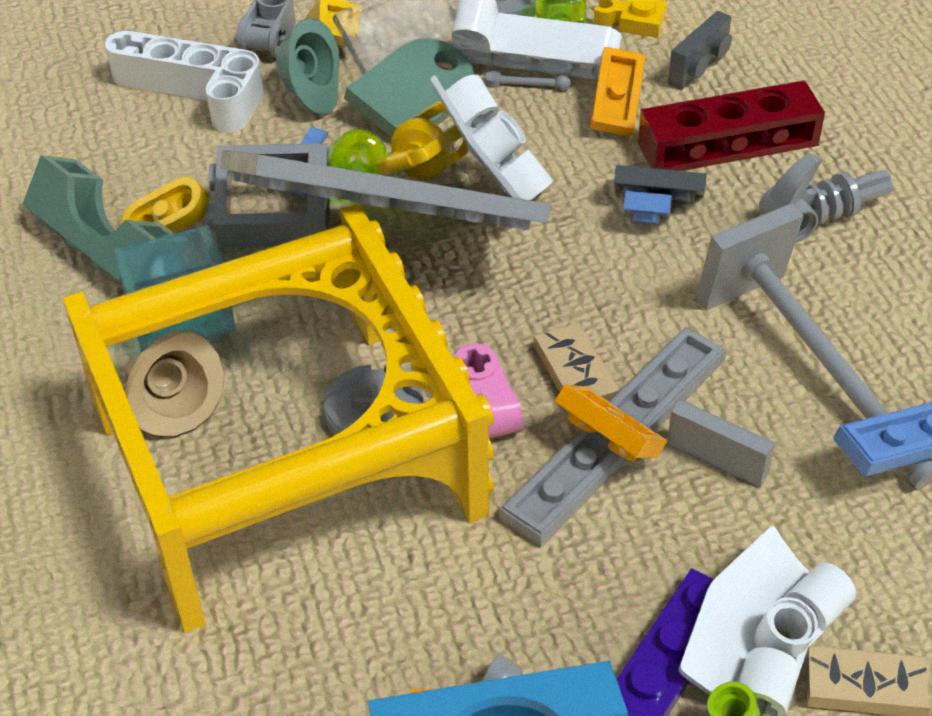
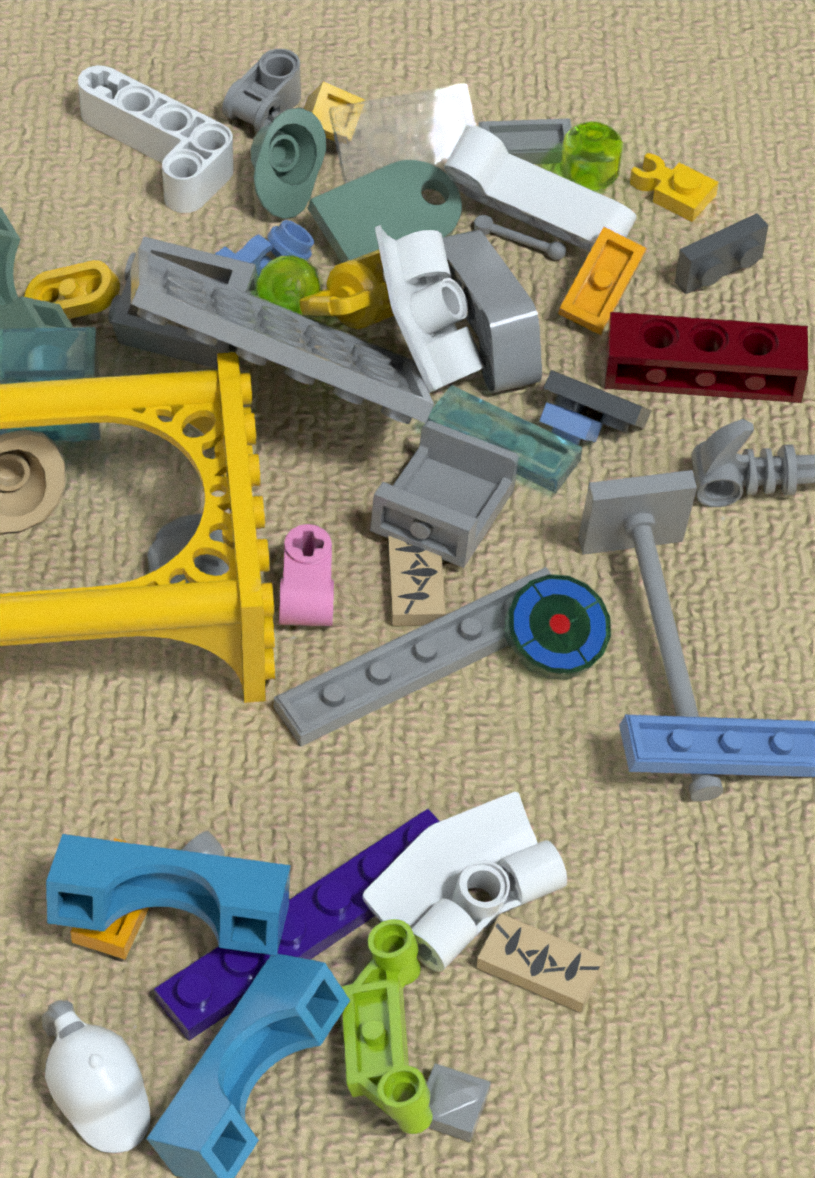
camera: 15 degrees right, 5 degrees up
light orange plate [555,384,667,461] -> none
light grey tile [667,400,775,488] -> none
none -> medium blue plate [267,220,314,264]
none -> light grey panel [370,420,519,568]
none -> clear light blue plate [427,385,582,493]
none -> light grey beam [443,229,542,393]
none -> tile [505,574,611,680]

